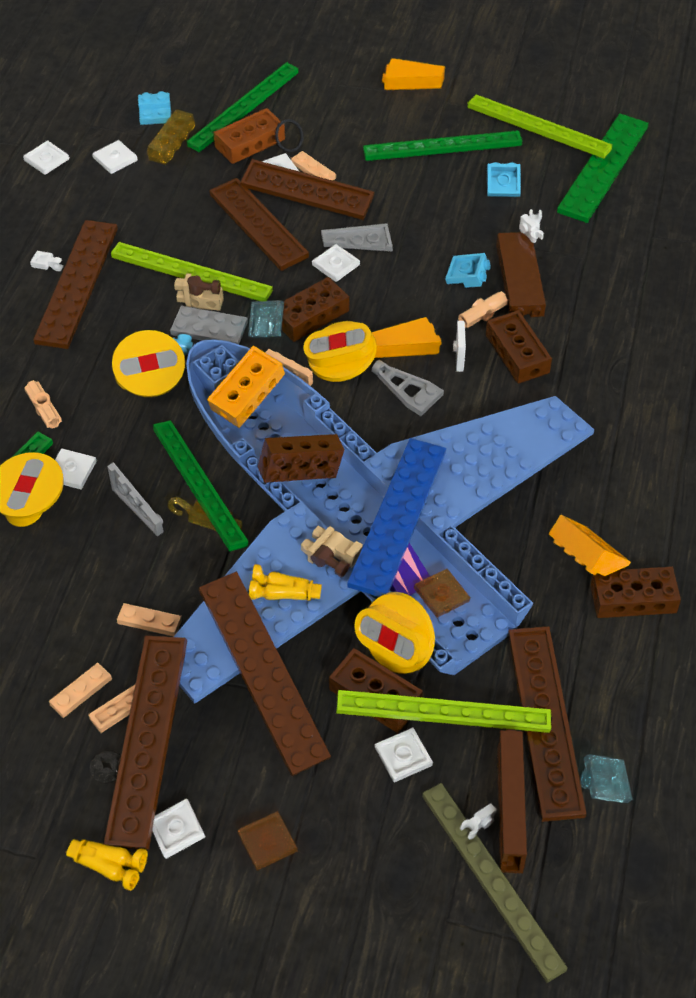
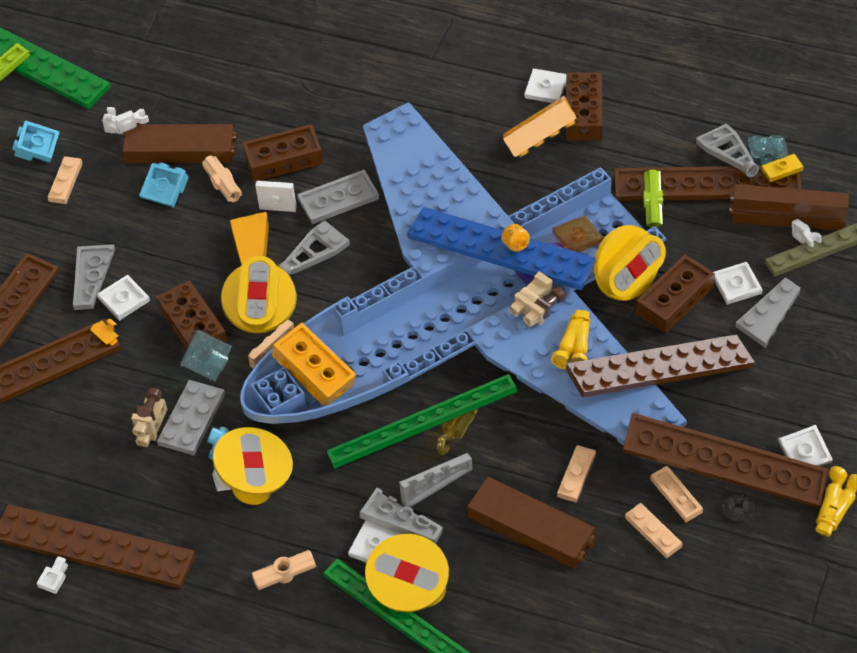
camera: 80 degrees left, 0 degrees up
lime plate [111,242,273,303] -> none
clear orange plate [238,811,297,870] -> none
reddish brown brick [258,434,345,483] -> none
lime plate [336,690,551,733] -> none
none -> light nougat plate [48,156,82,204]
none -> light orange piece [90,319,118,345]
none -> light grey plate [297,170,379,224]
none -> light grey wing [360,488,443,544]
none -> reddish brown brick [467,477,596,569]
none -> light orange head [501,224,530,252]
none -> white plate [525,69,566,103]
none -> lime piece [643,170,663,228]
none -> light grey plate [696,124,759,177]
none -> light grey wing [736,278,800,348]
none -> yellow plate [761,154,803,182]

